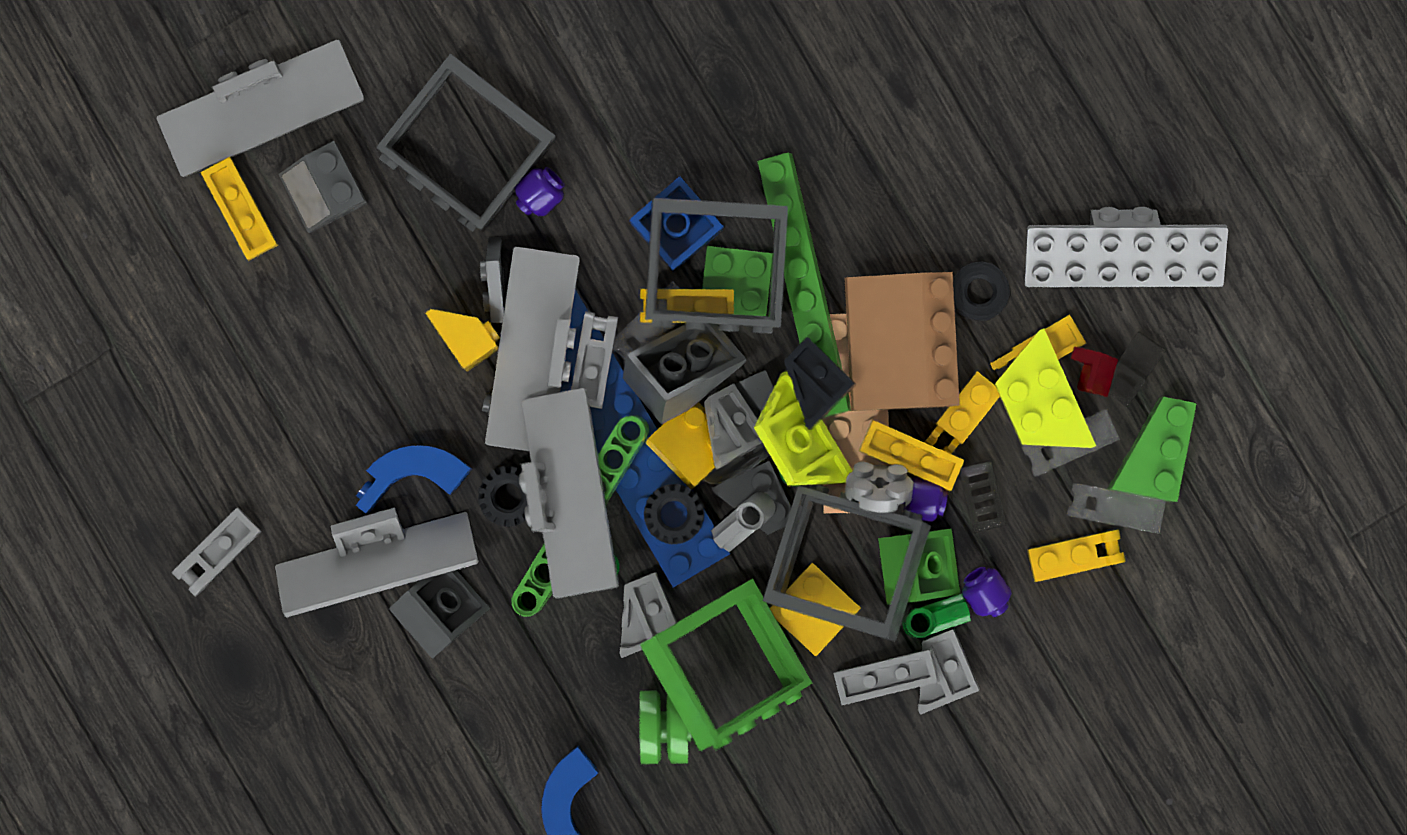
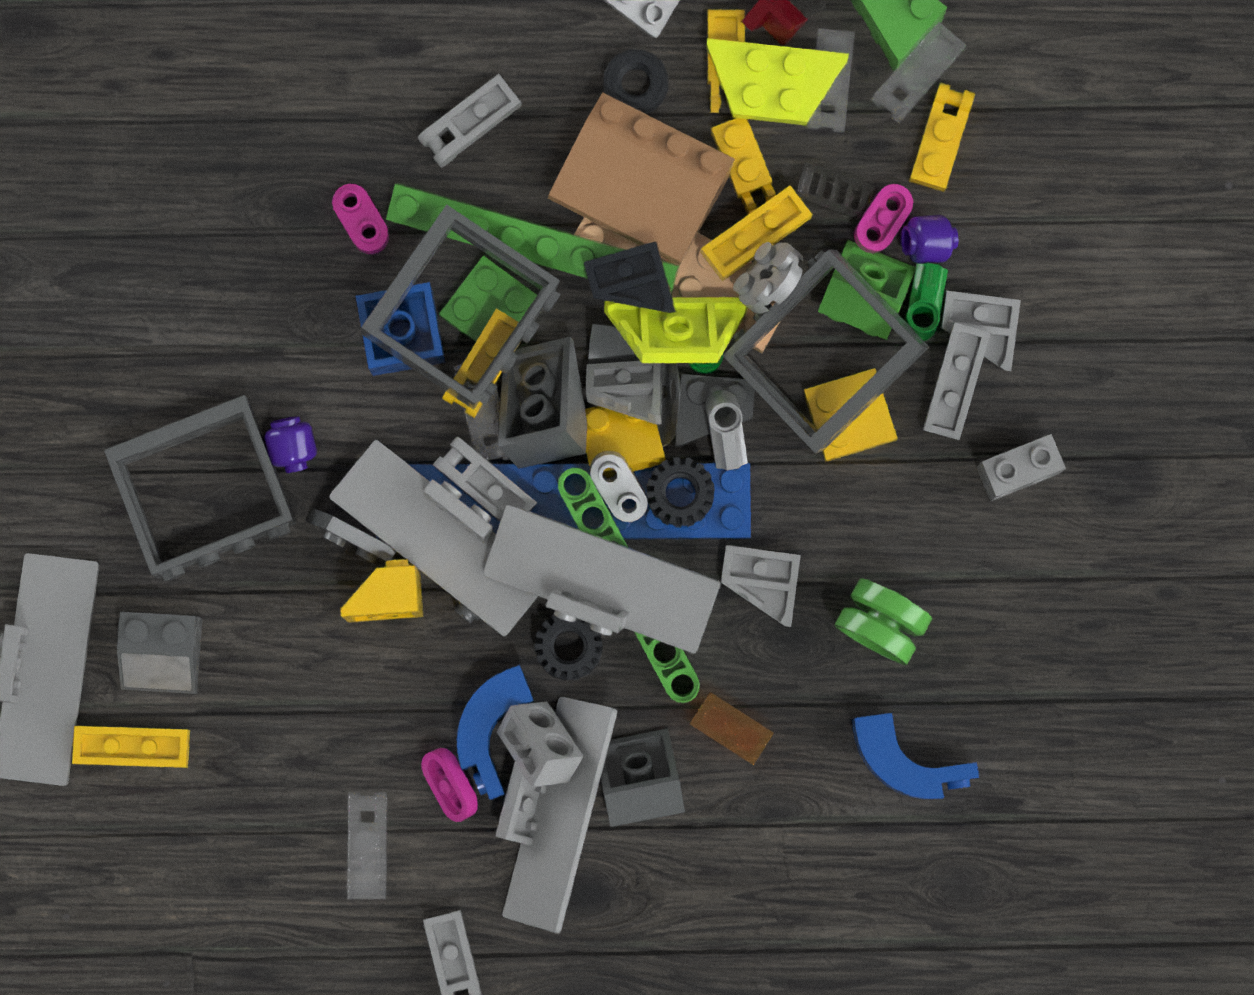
camera: 55 degrees left, 5 degrees down
bright green window [640,579,812,751] -> none
dark purple head [901,476,948,522] -> none
none -> dark pink plate [332,184,389,254]
none -> clear plate [347,792,387,899]
none -> light grey plate [418,74,522,167]
none -> dark pink plate [422,748,478,822]
none -> light grey brick [497,702,583,787]
none -> light grey plate [590,451,648,522]
none -> clear orange plate [689,692,774,765]
none -> dark pink plate [854,184,913,253]
none -> light grey brick [976,434,1066,502]

